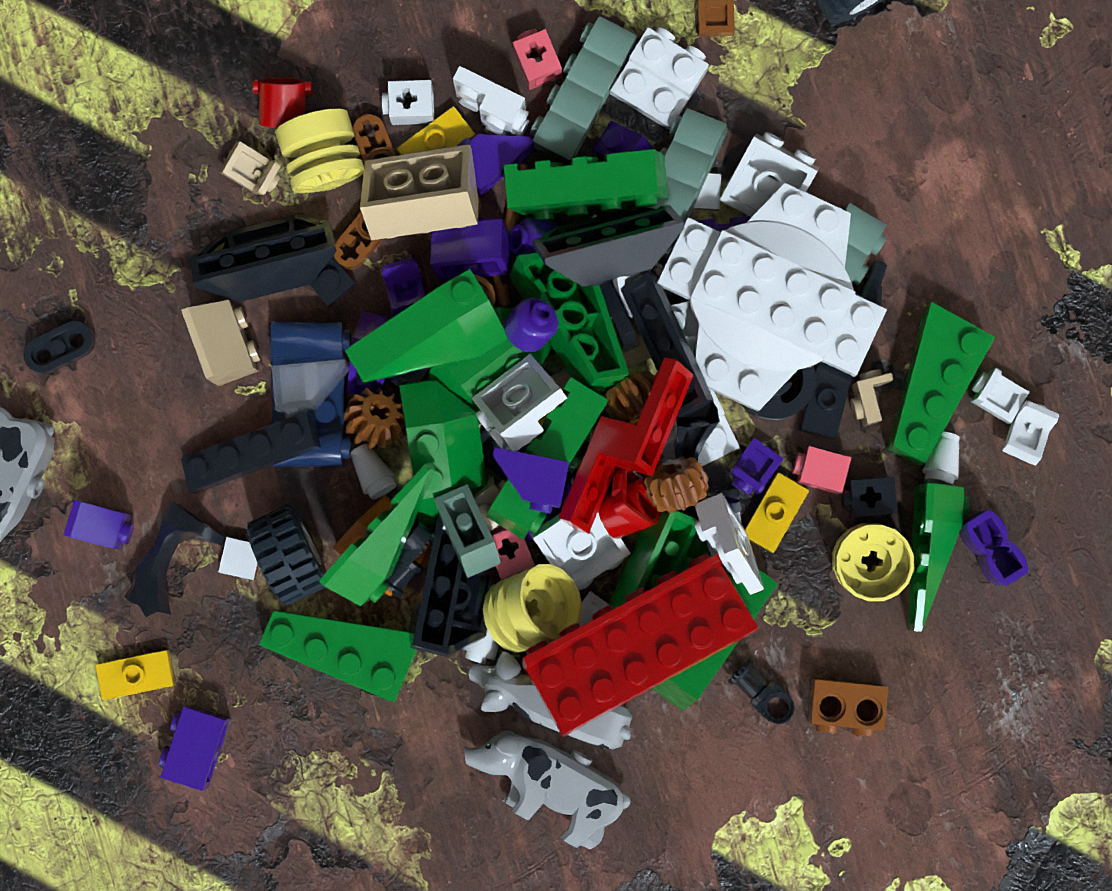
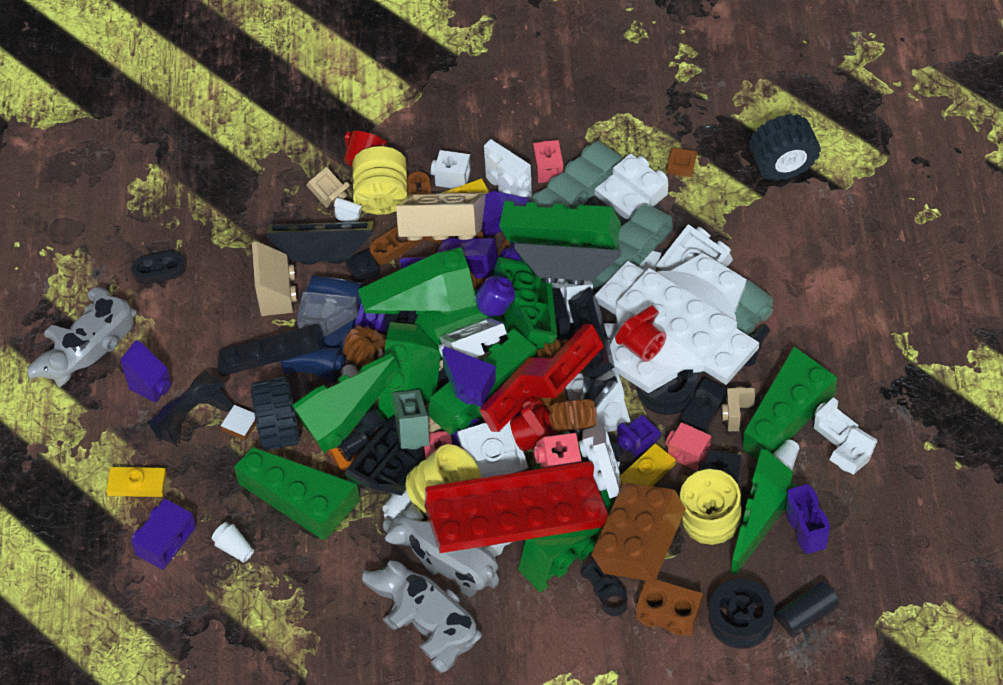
camera: 15 degrees right, 30 degrees down
none -> white cone [211,522,254,563]
none -> white plate [334,197,362,222]
none -> coral brick [534,433,581,469]
none -> dark orange brick [592,482,686,582]
none -> red piece [615,305,667,362]
none -> black wheel [709,579,774,649]
none -> black brick [774,581,839,638]

